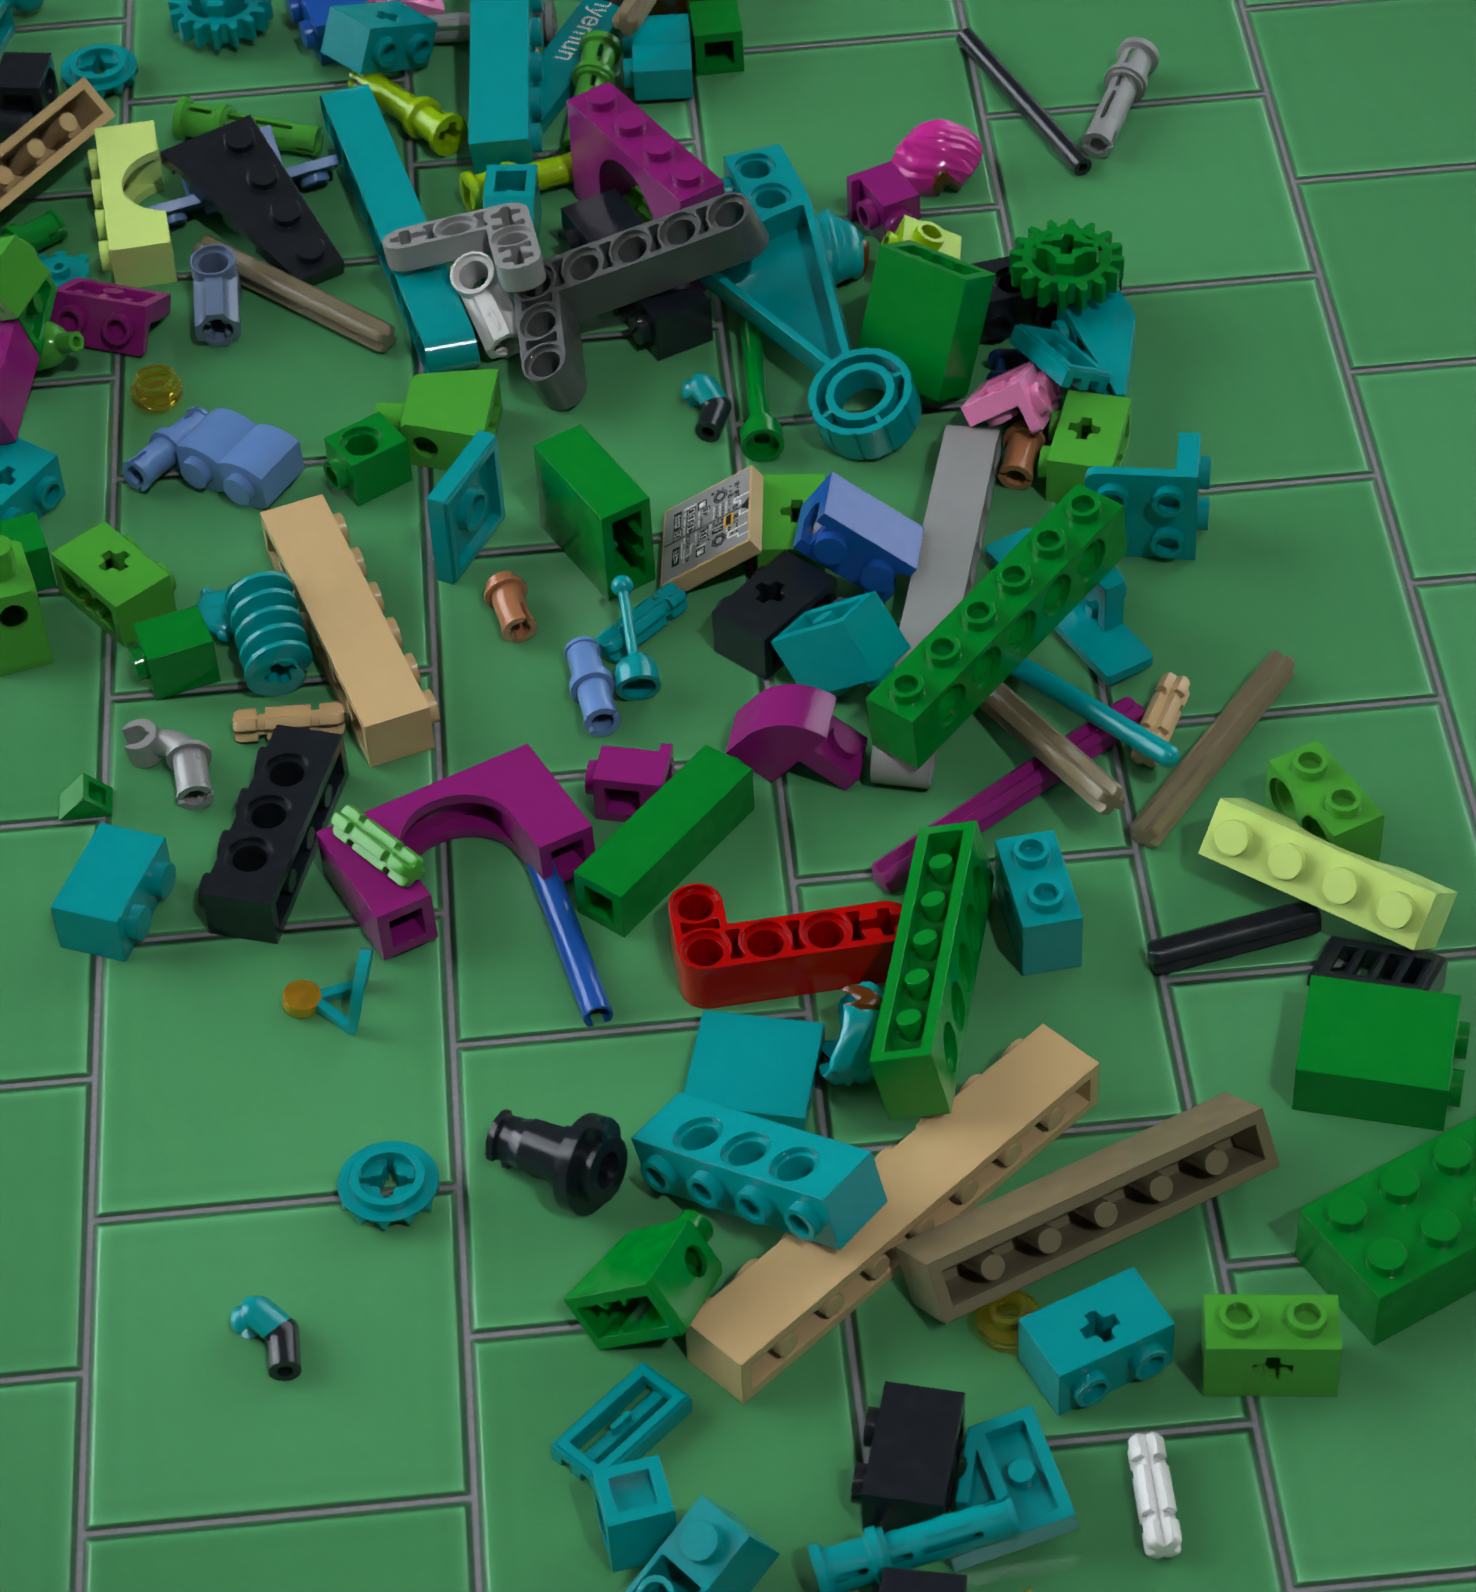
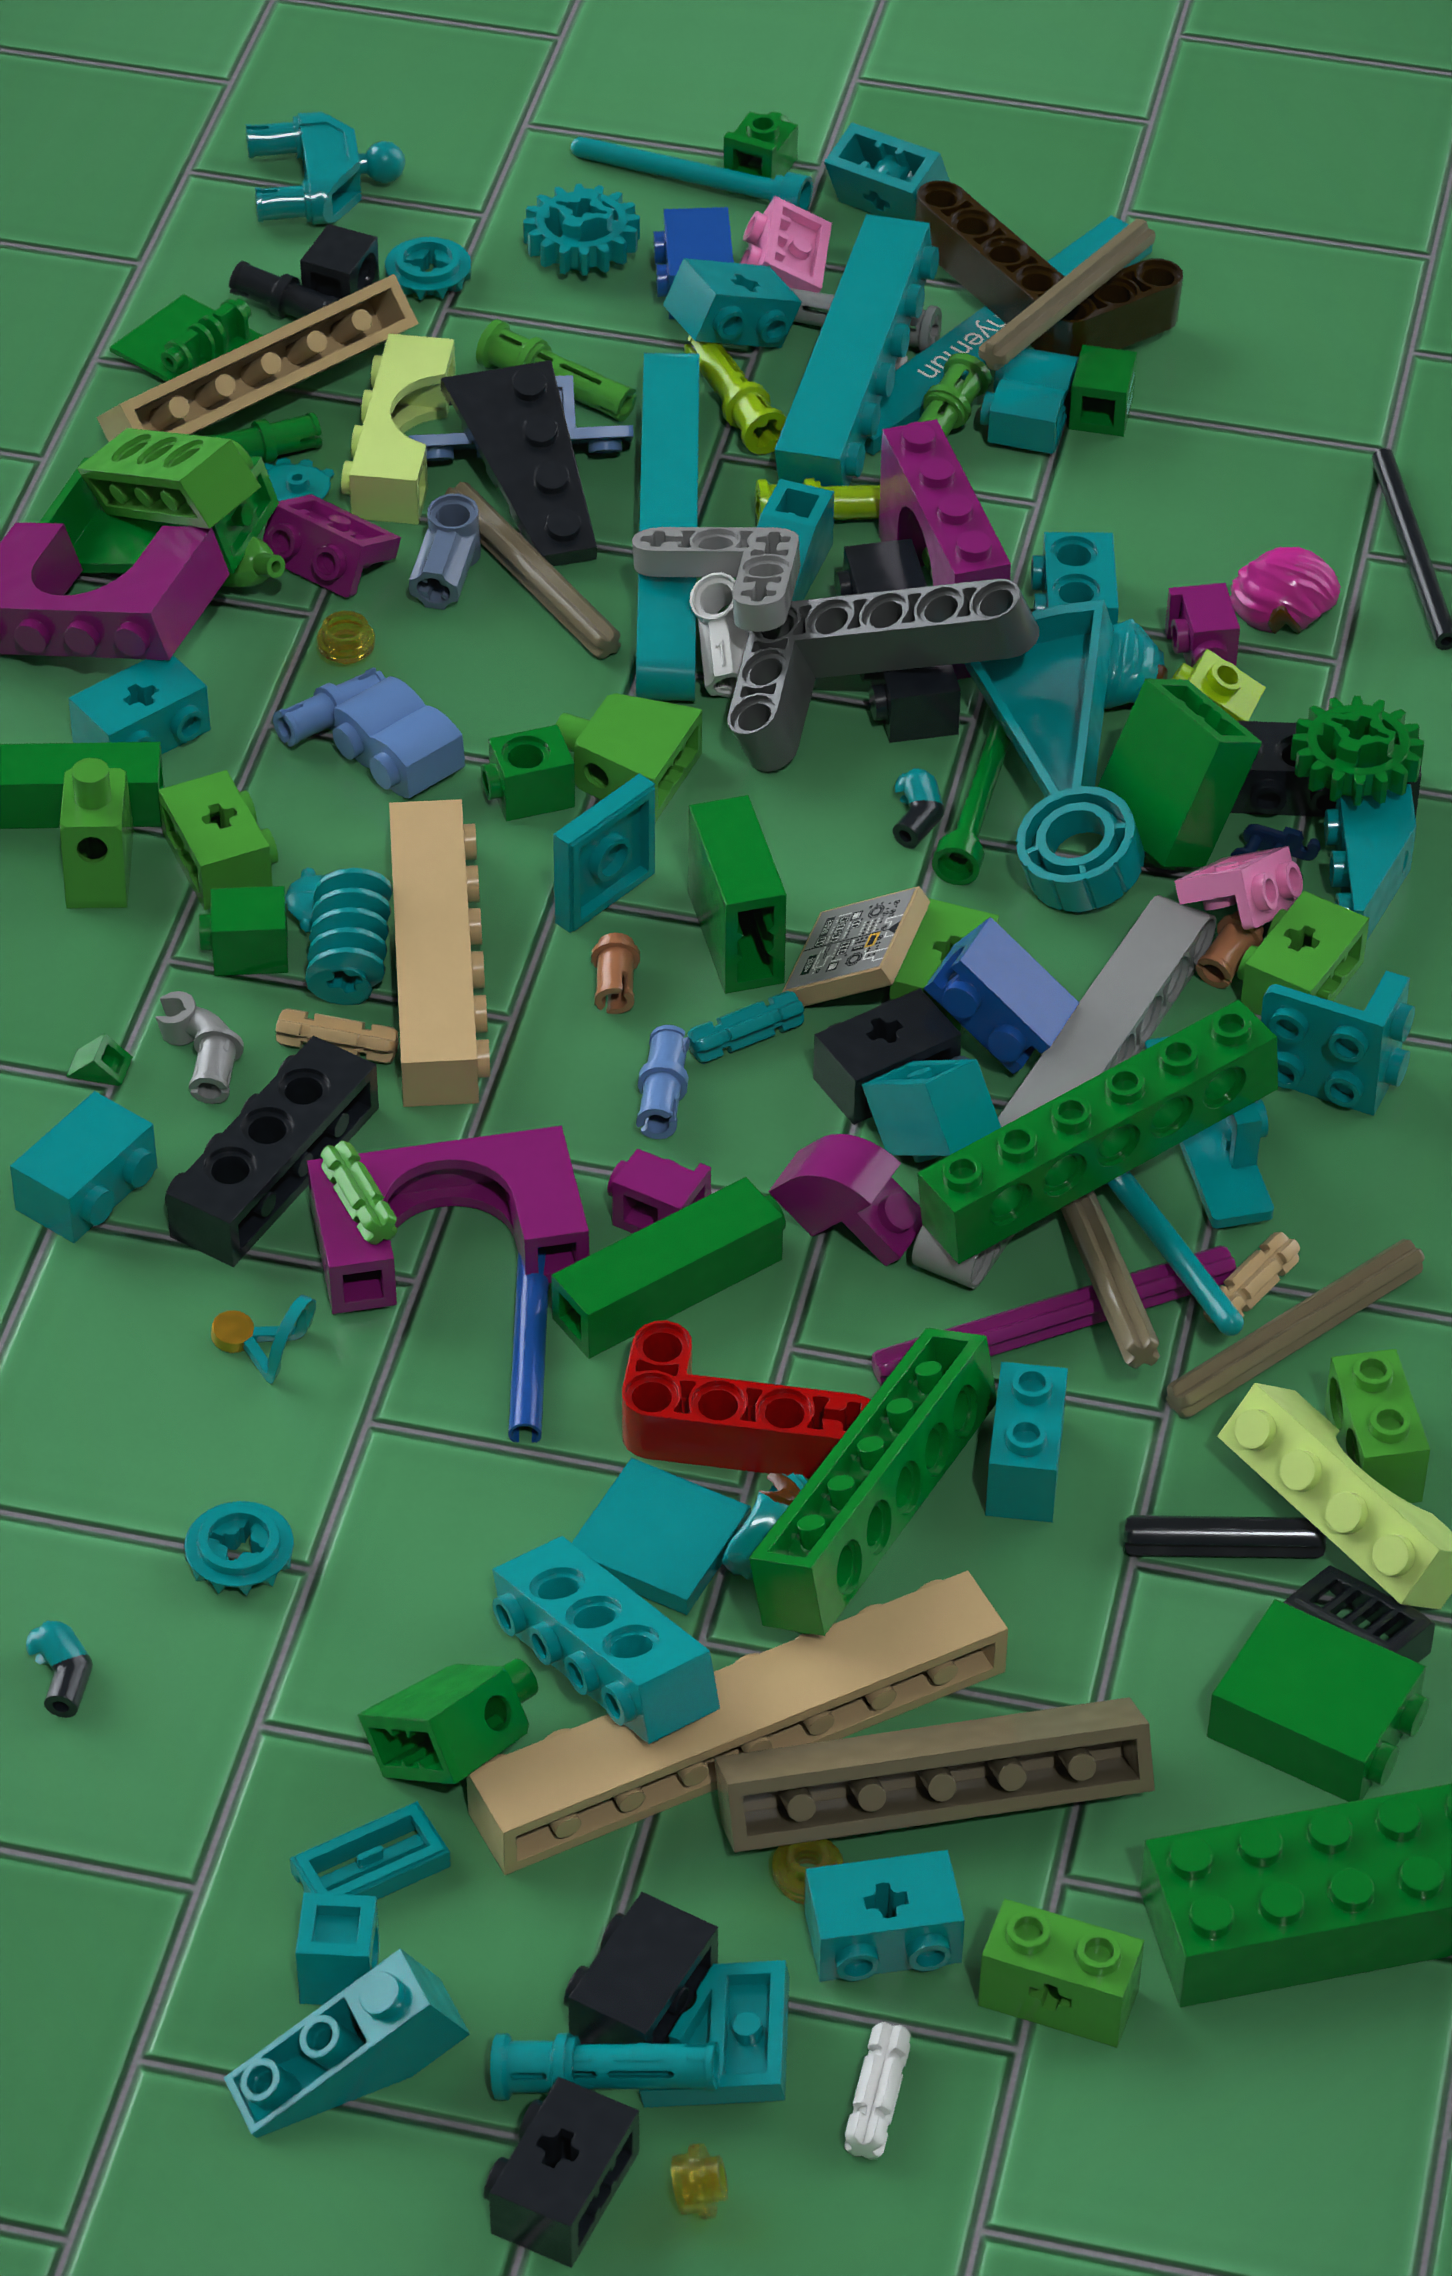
camera: 15 degrees right, 0 degrees up
black piece [485,1109,628,1216] -> none
teal hinge [611,575,661,701] -> none
teal tile [1009,324,1111,394] -> none

